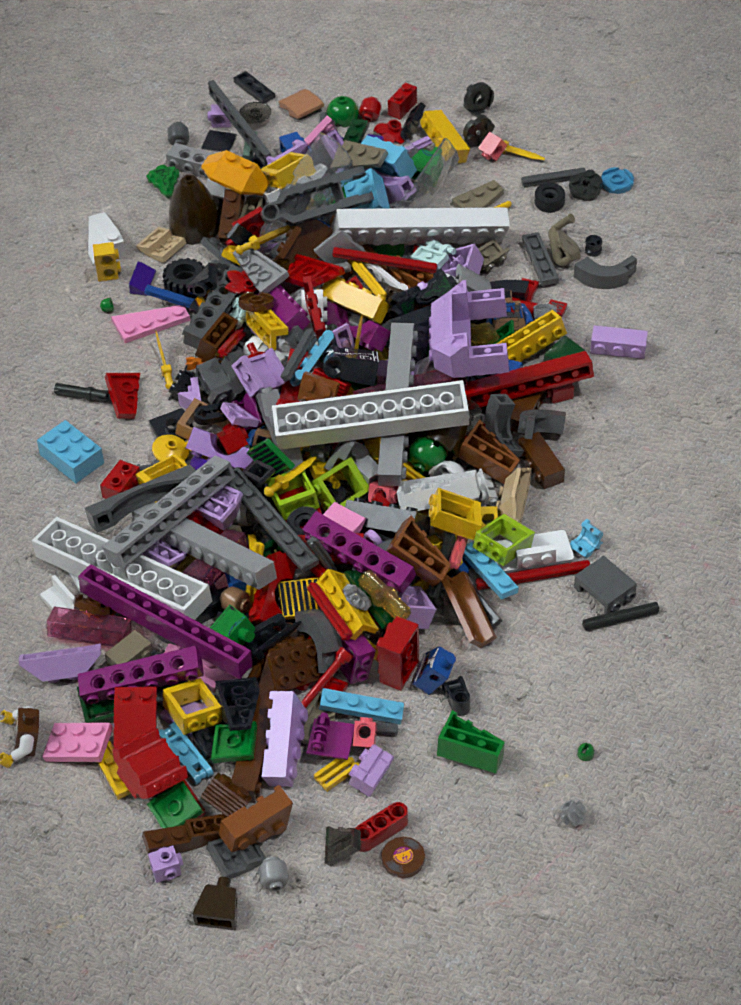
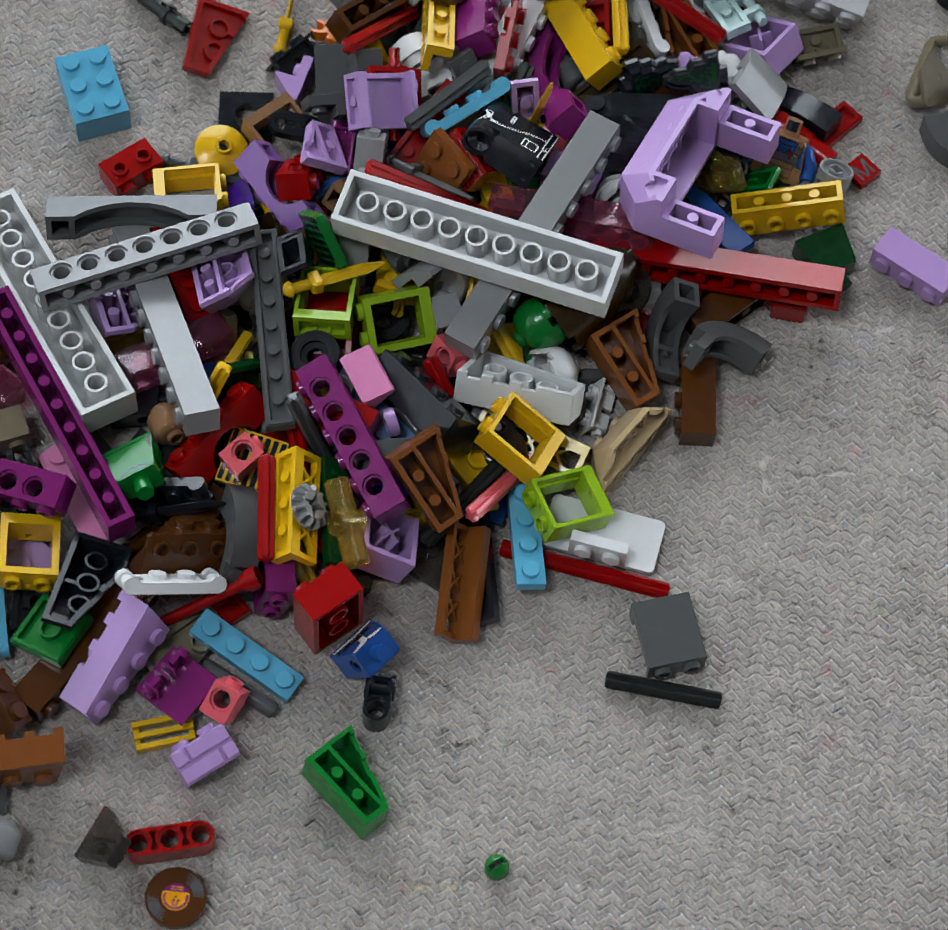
camera: 20 degrees right, 15 degrees up
dark grey plate [522,232,559,286] -> none
medium azure piece [570,519,603,558] -> none
none -> white plate [114,567,227,595]
none -> coral brick [218,431,266,482]

